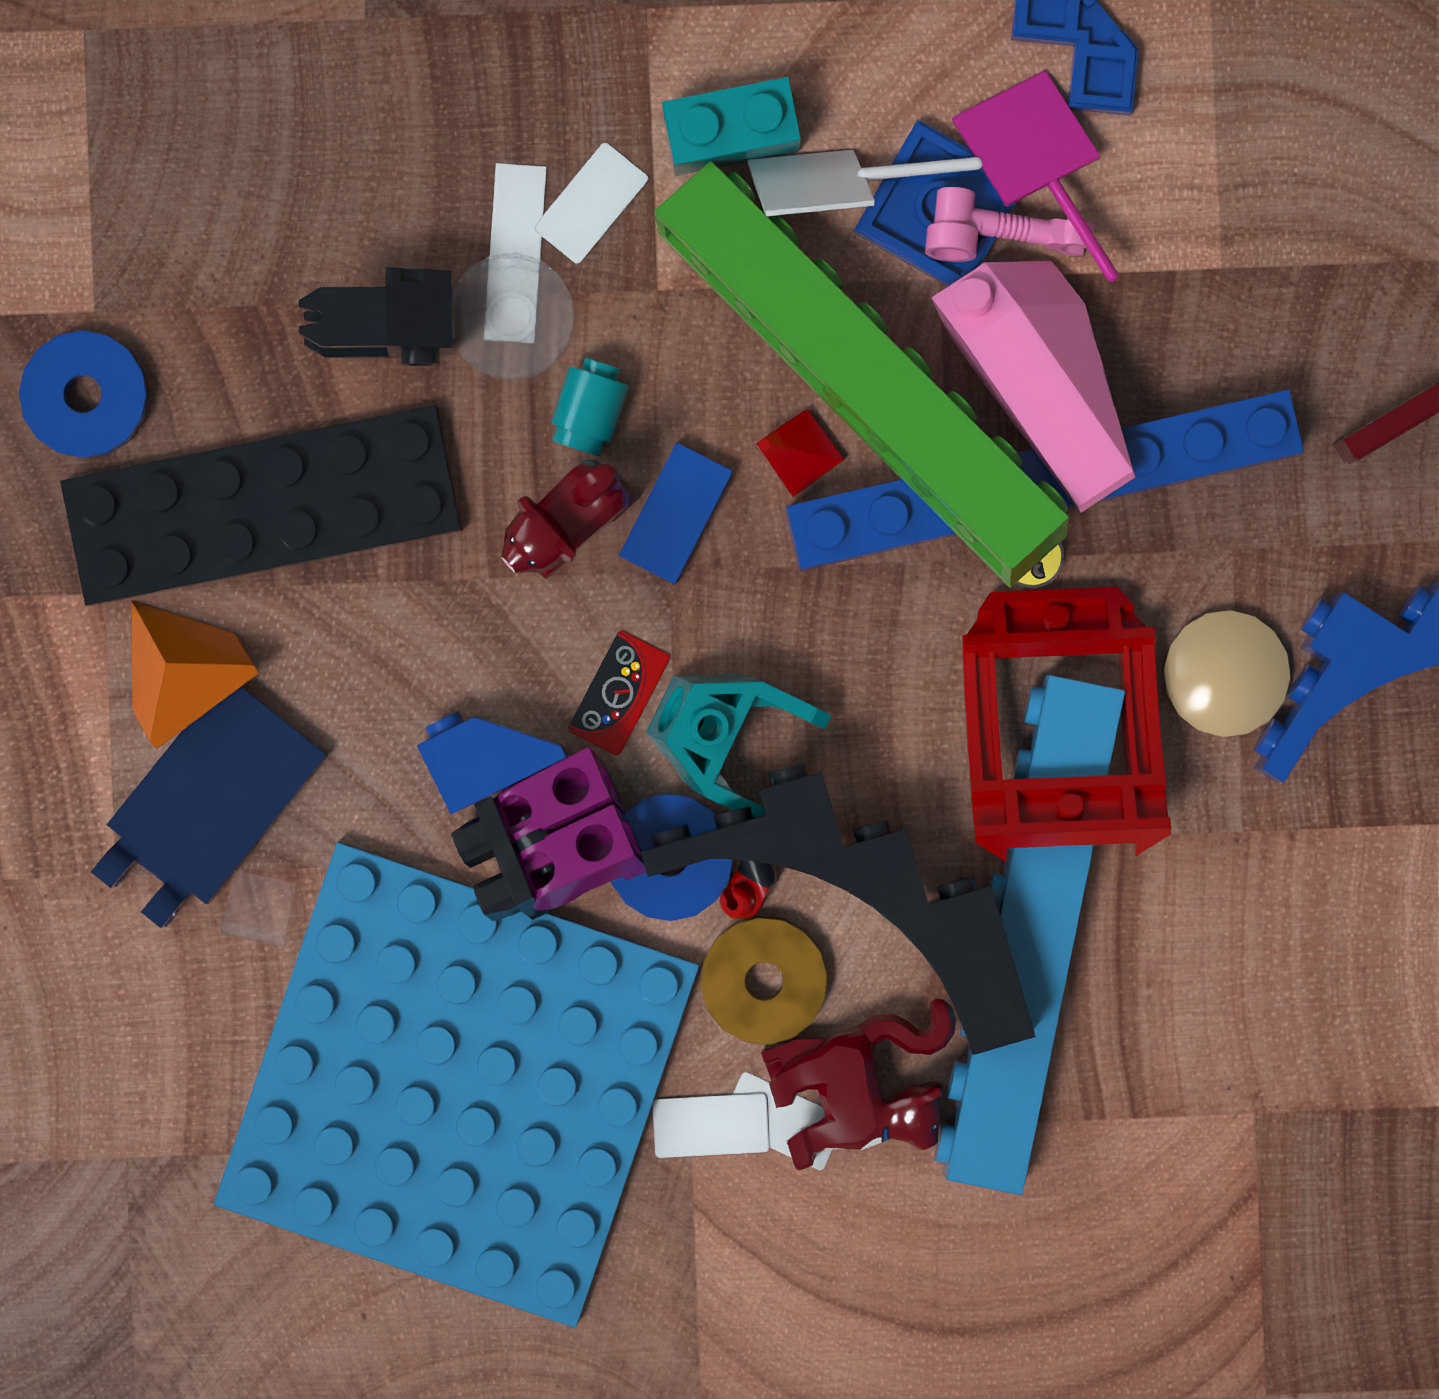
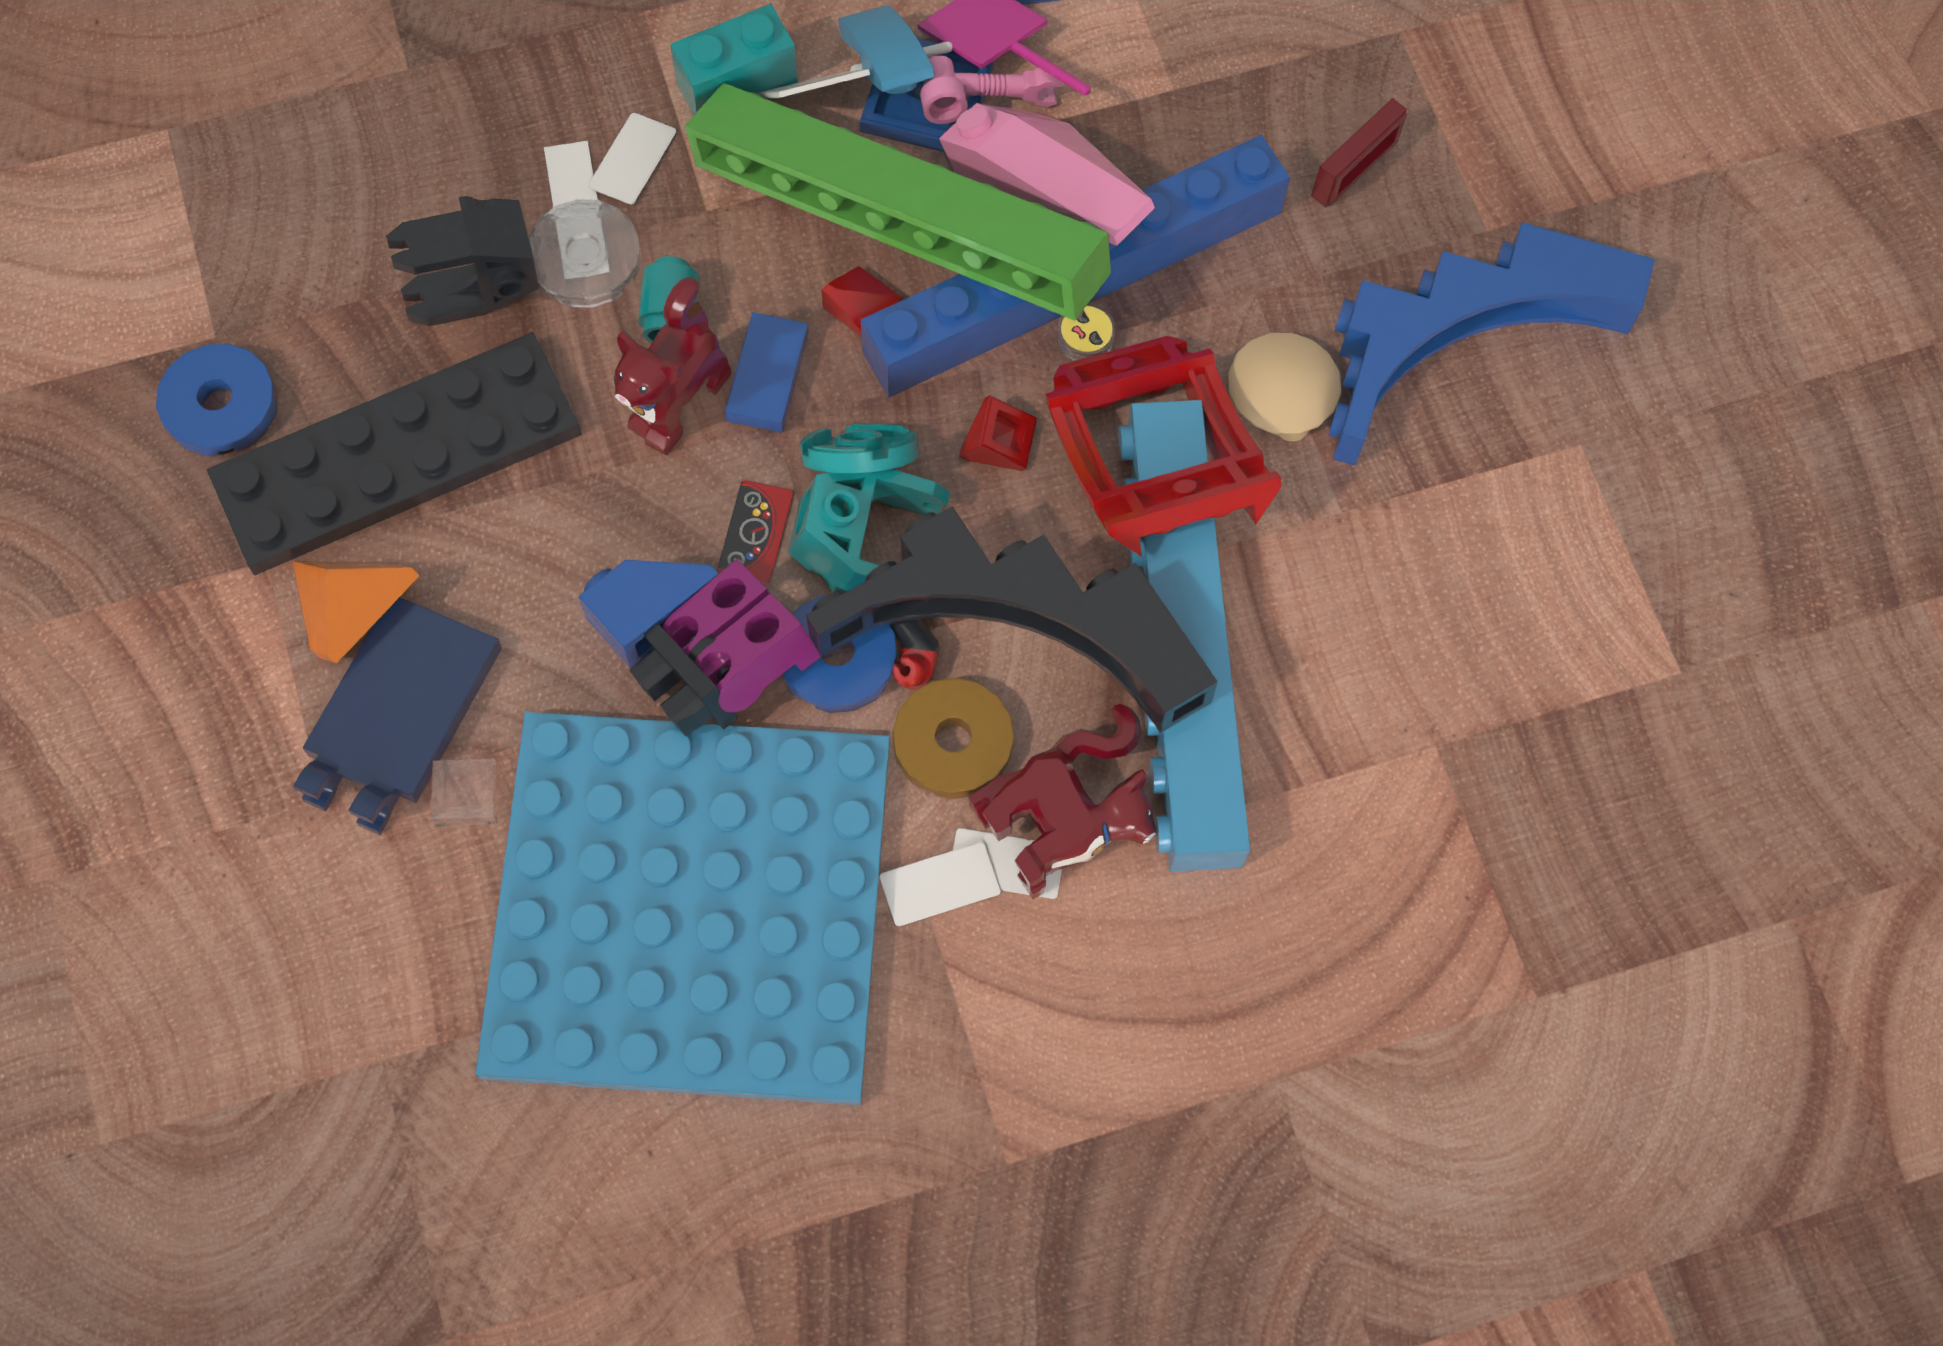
camera: 20 degrees left, 20 degrees down
none -> teal tile [800,423,919,473]
none -> dark azure slope [838,5,934,94]
none -> red slope [959,395,1037,471]

